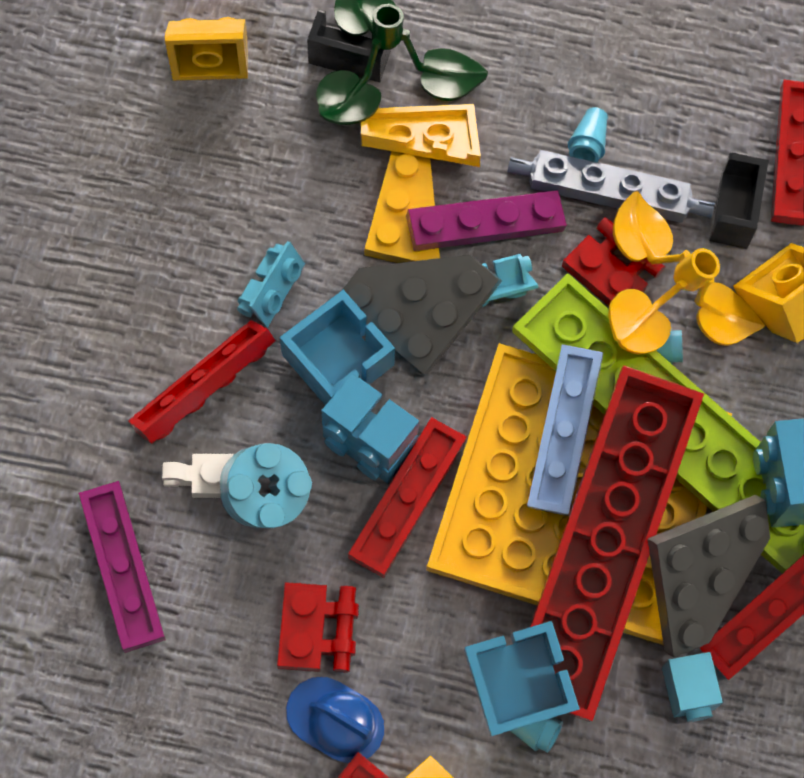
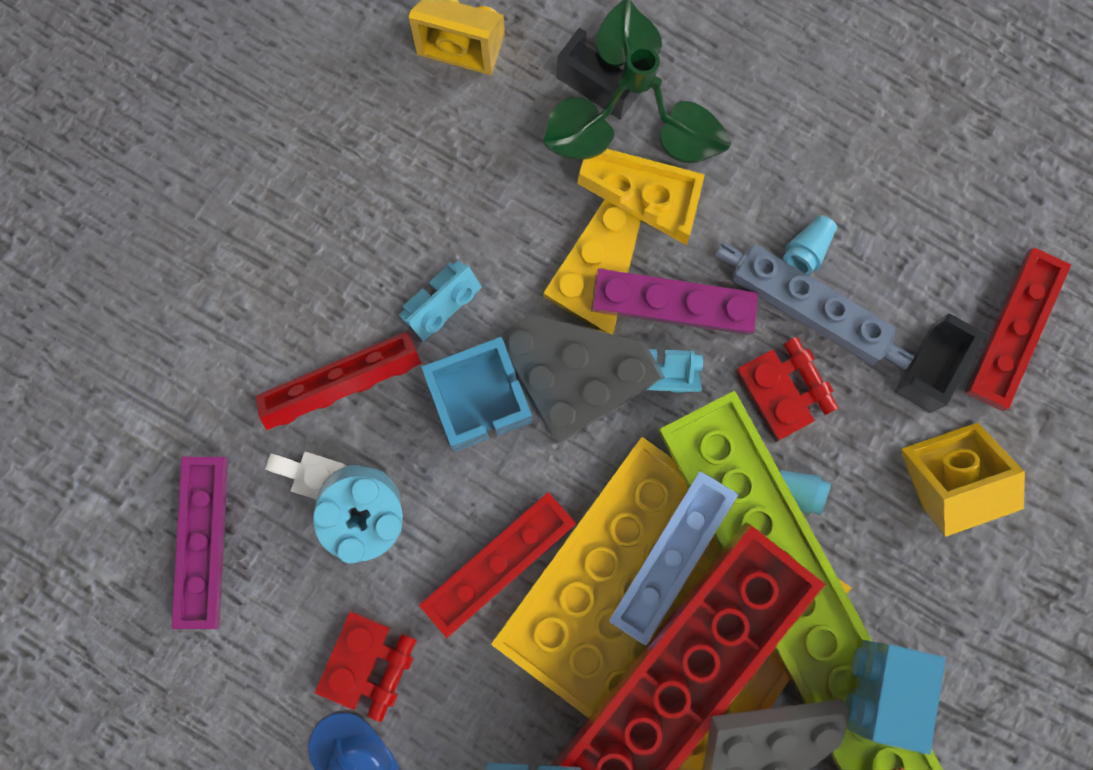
camera: 20 degrees right, 10 degrees up
dark azure piece [321,373,419,484] -> none
yellow plant [608,191,765,354] -> none

